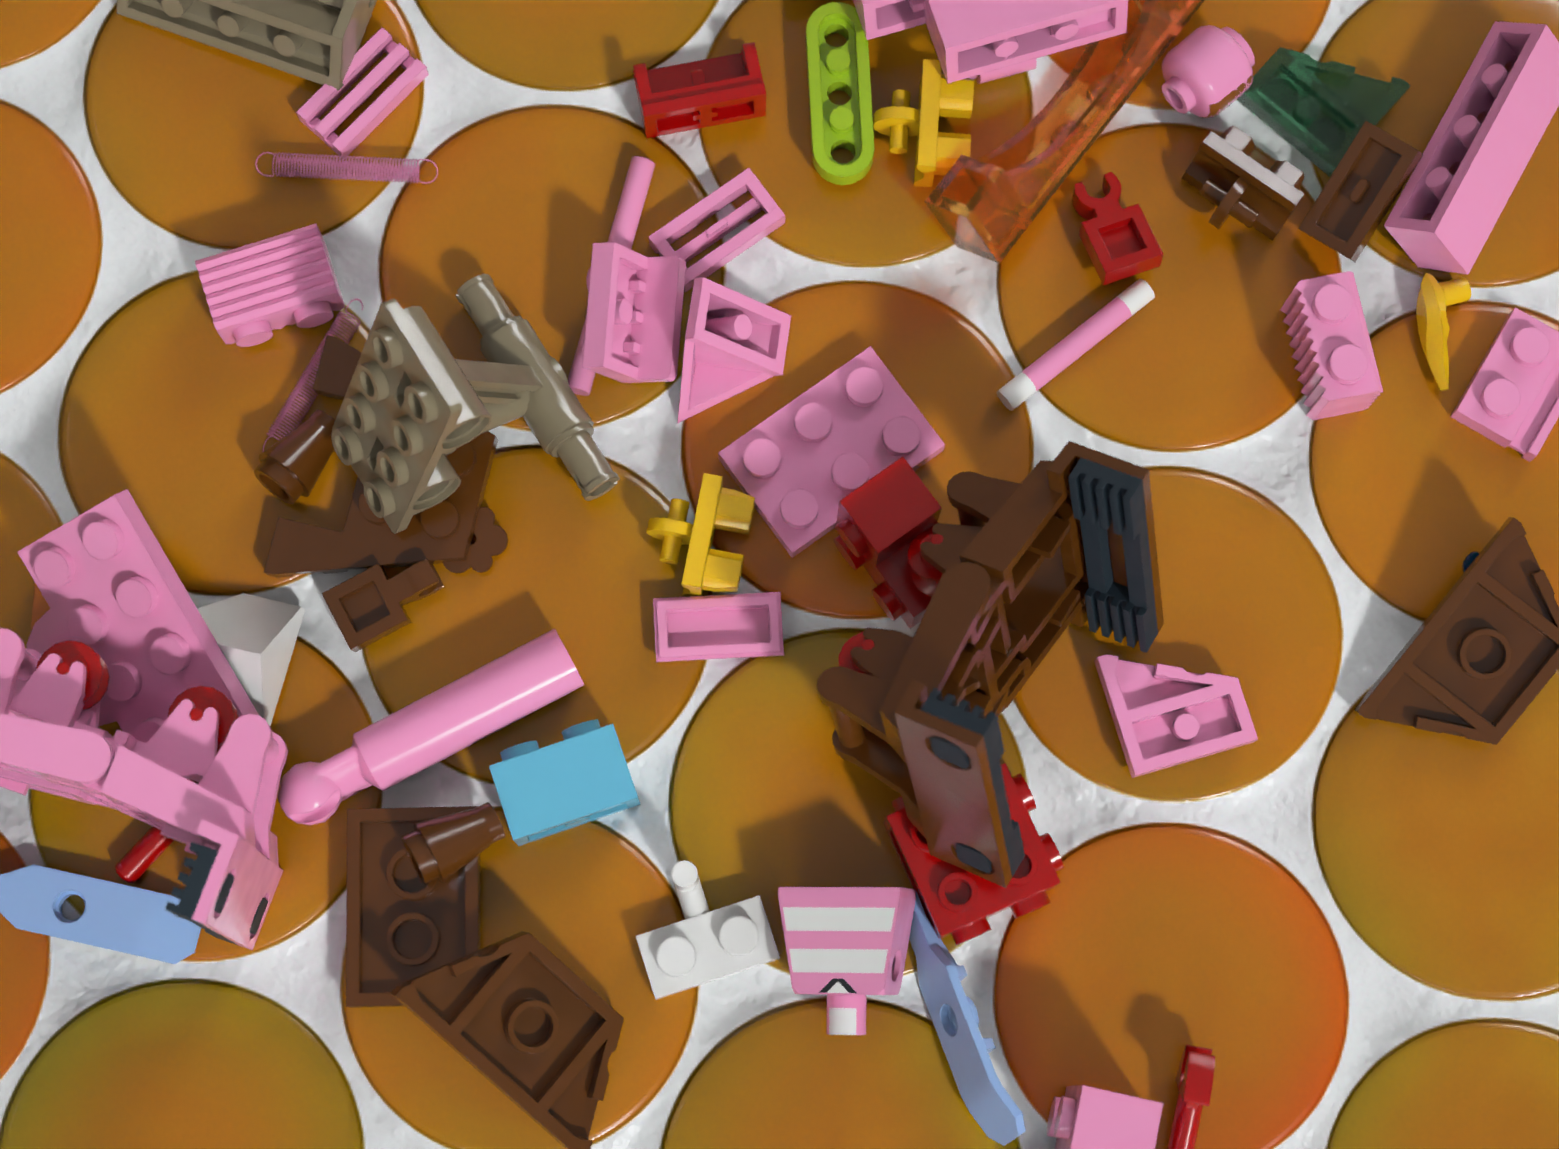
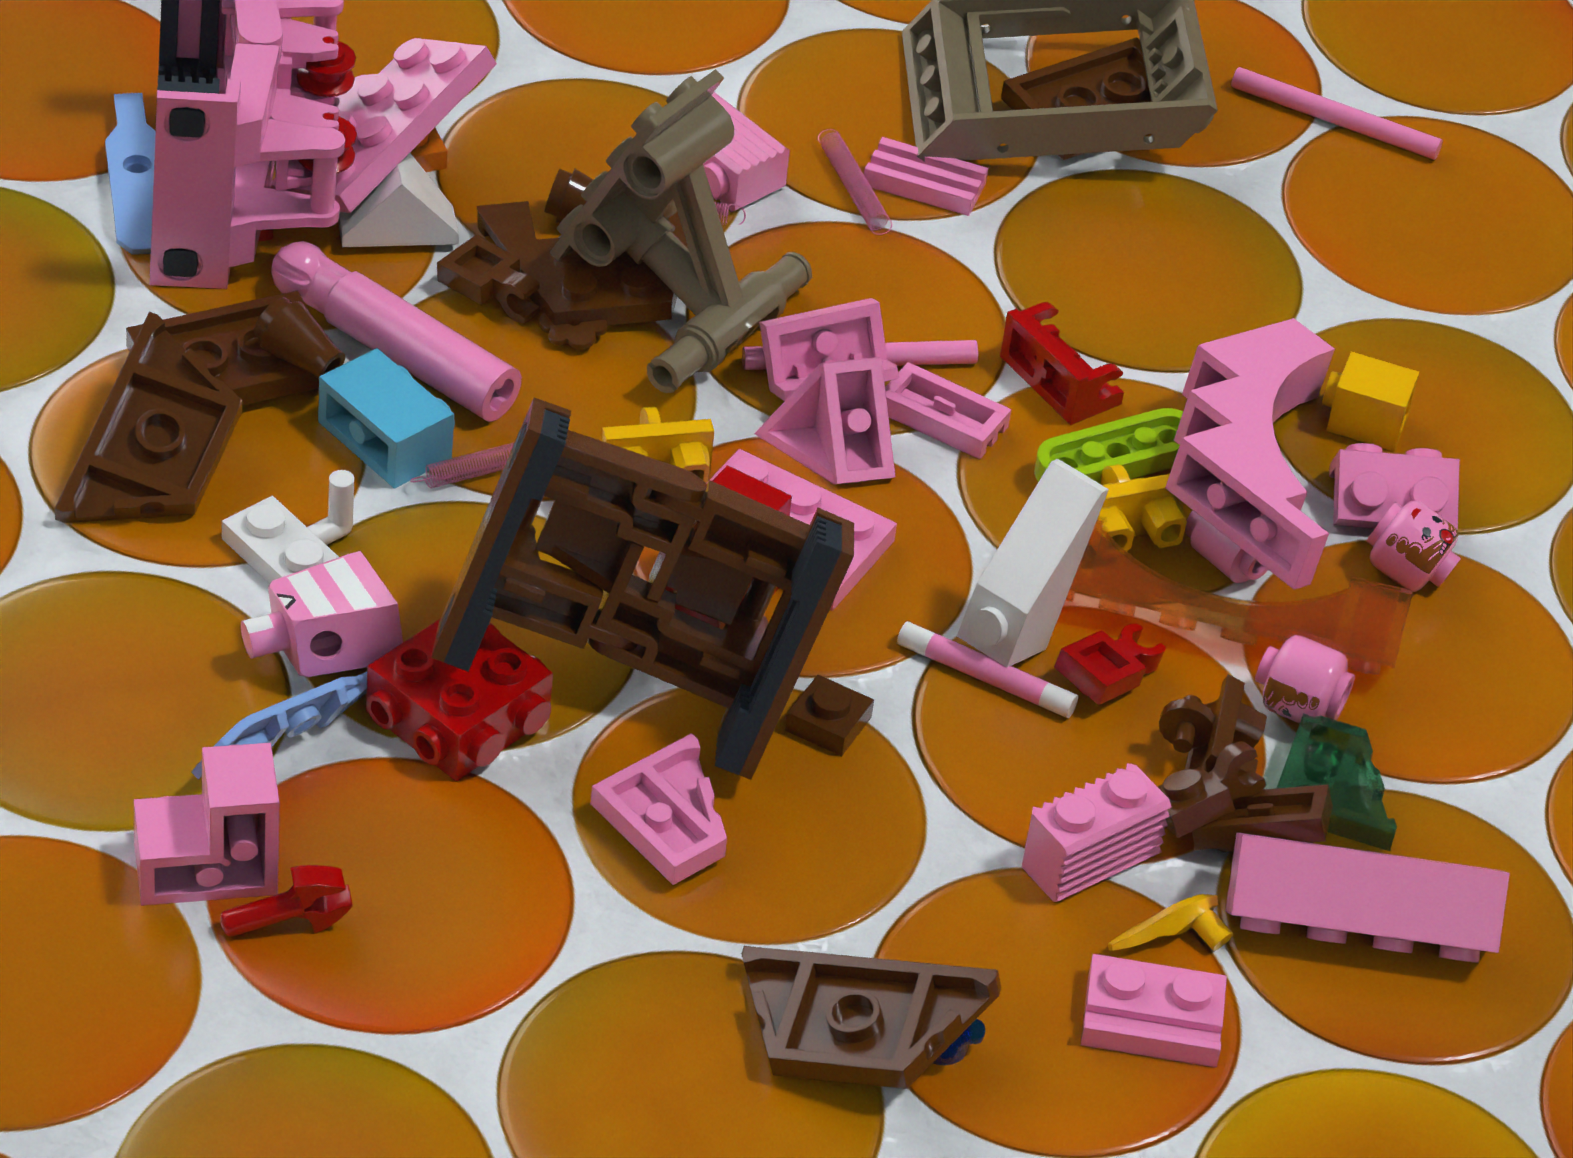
camera: 65 degrees right, 35 degrees down
none -> bright pink piece [410,443,514,488]
none -> white slope [957,459,1109,668]
none -> reddish brown plate [1158,741,1266,838]

